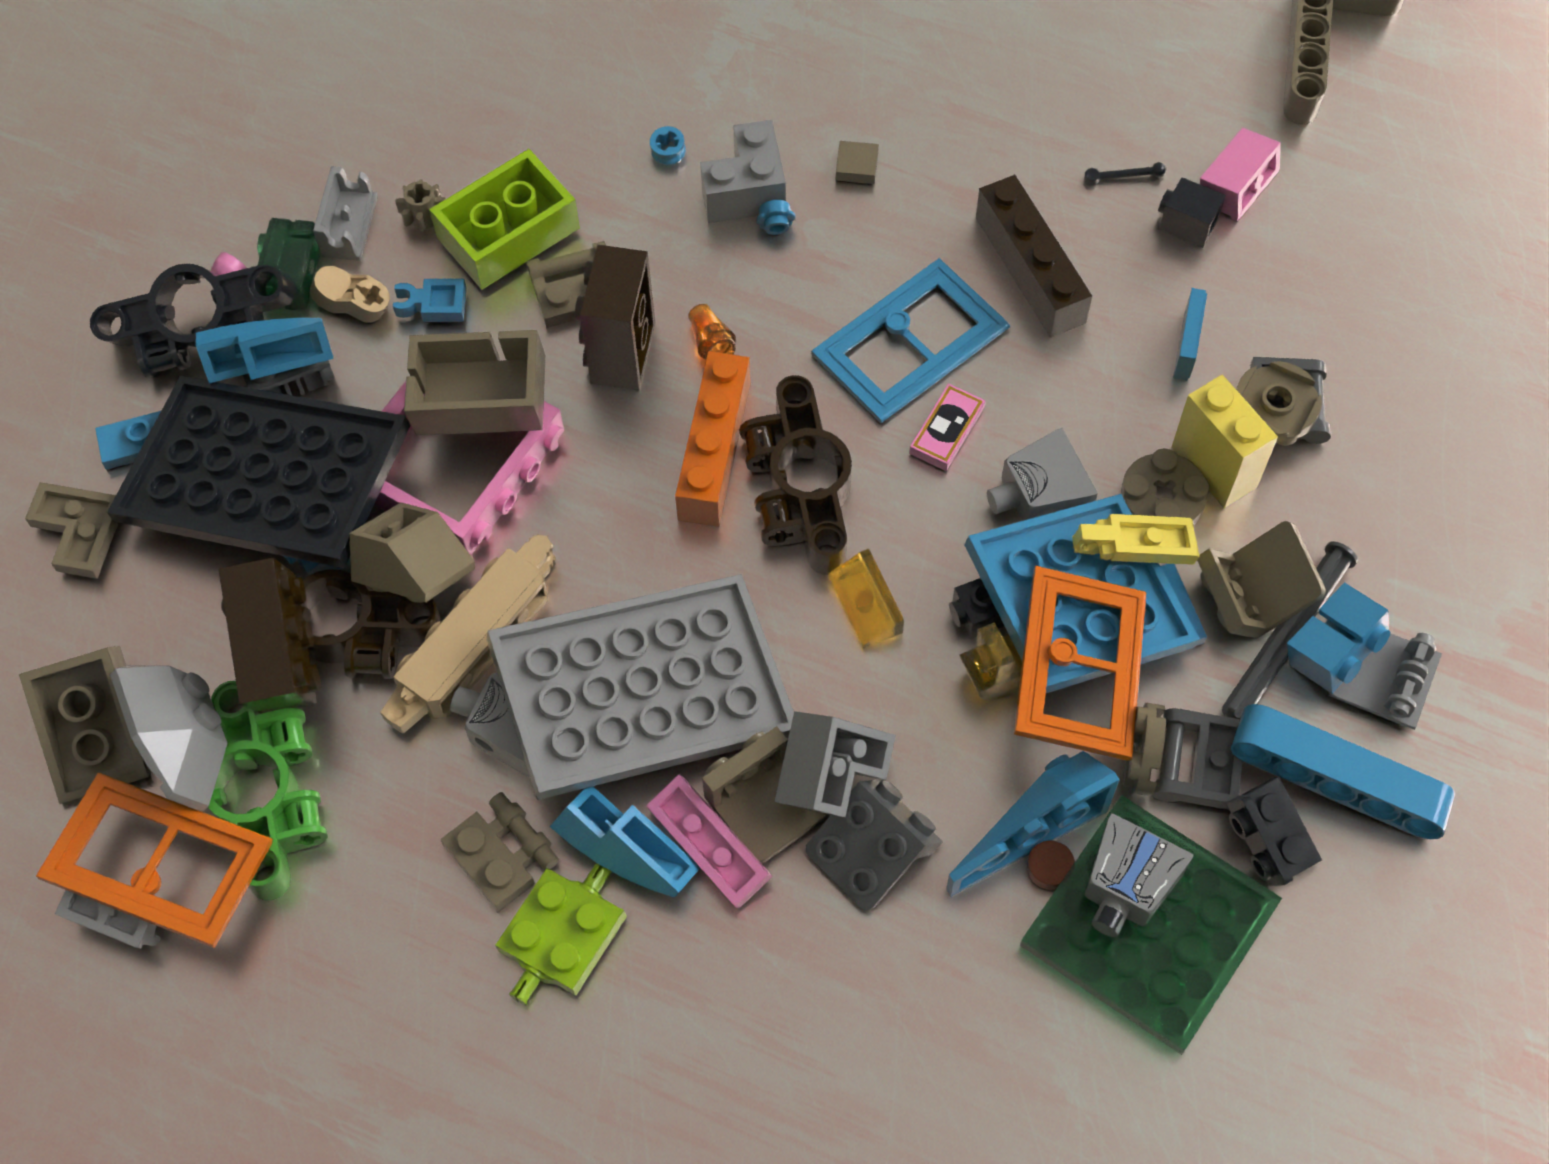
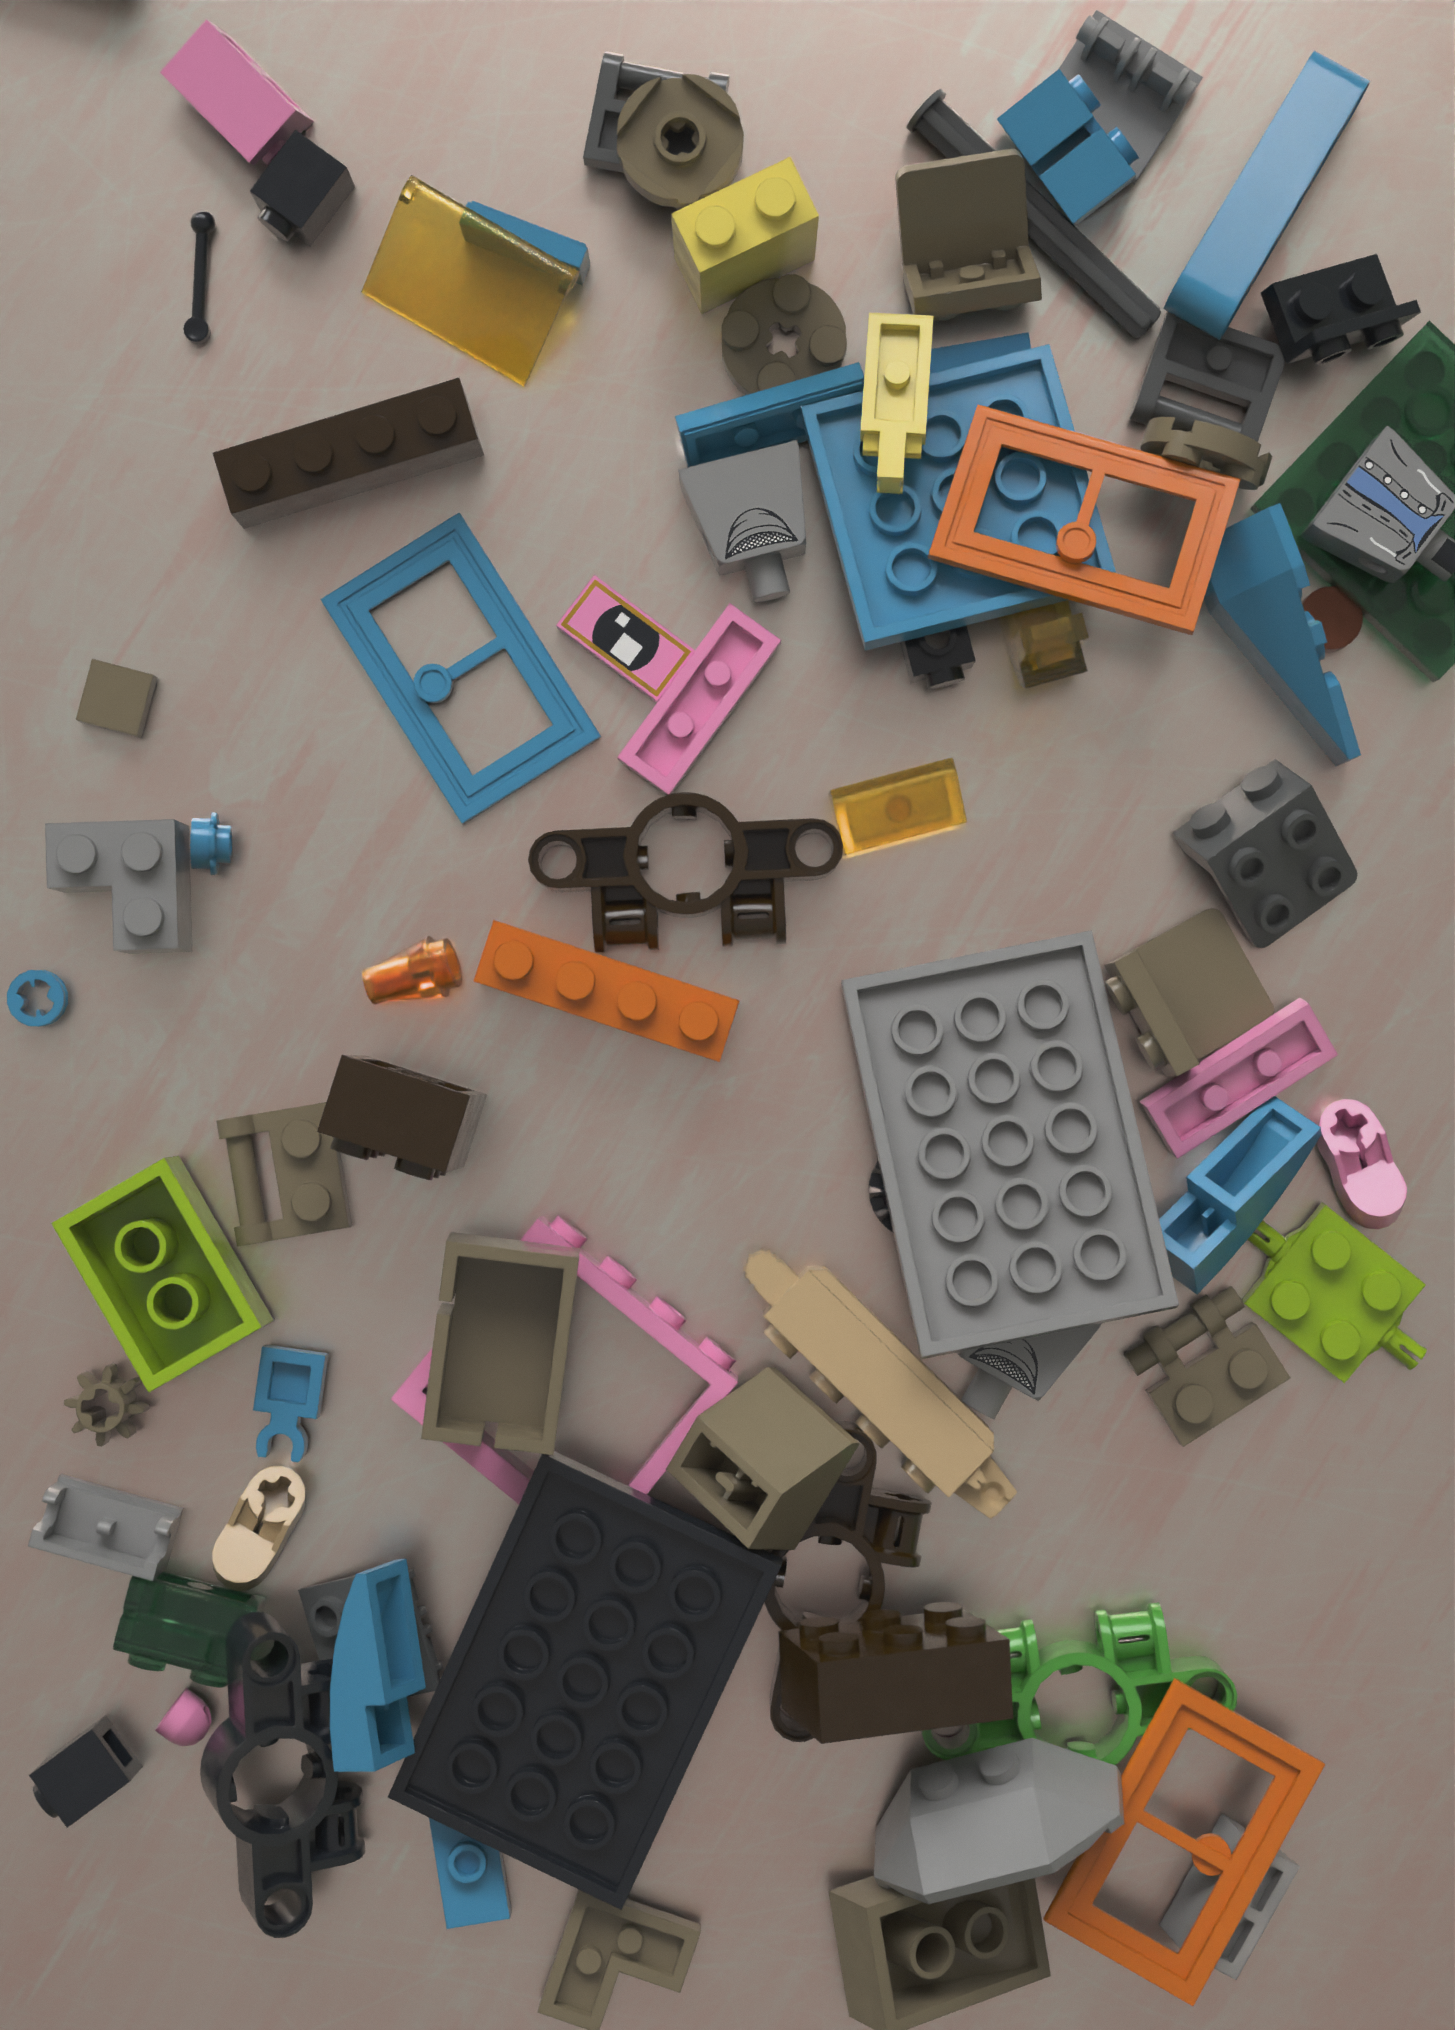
camera: 80 degrees left, 25 degrees up
light grey brick [775,711,896,817] -> none
none -> black brick [29,1715,143,1828]
none -> clear yellow piece [361,175,580,386]
none -> bright pink plate [617,603,781,795]
none -> dark azure tile [675,362,864,467]
none -> bright pink piece [1317,1099,1407,1229]

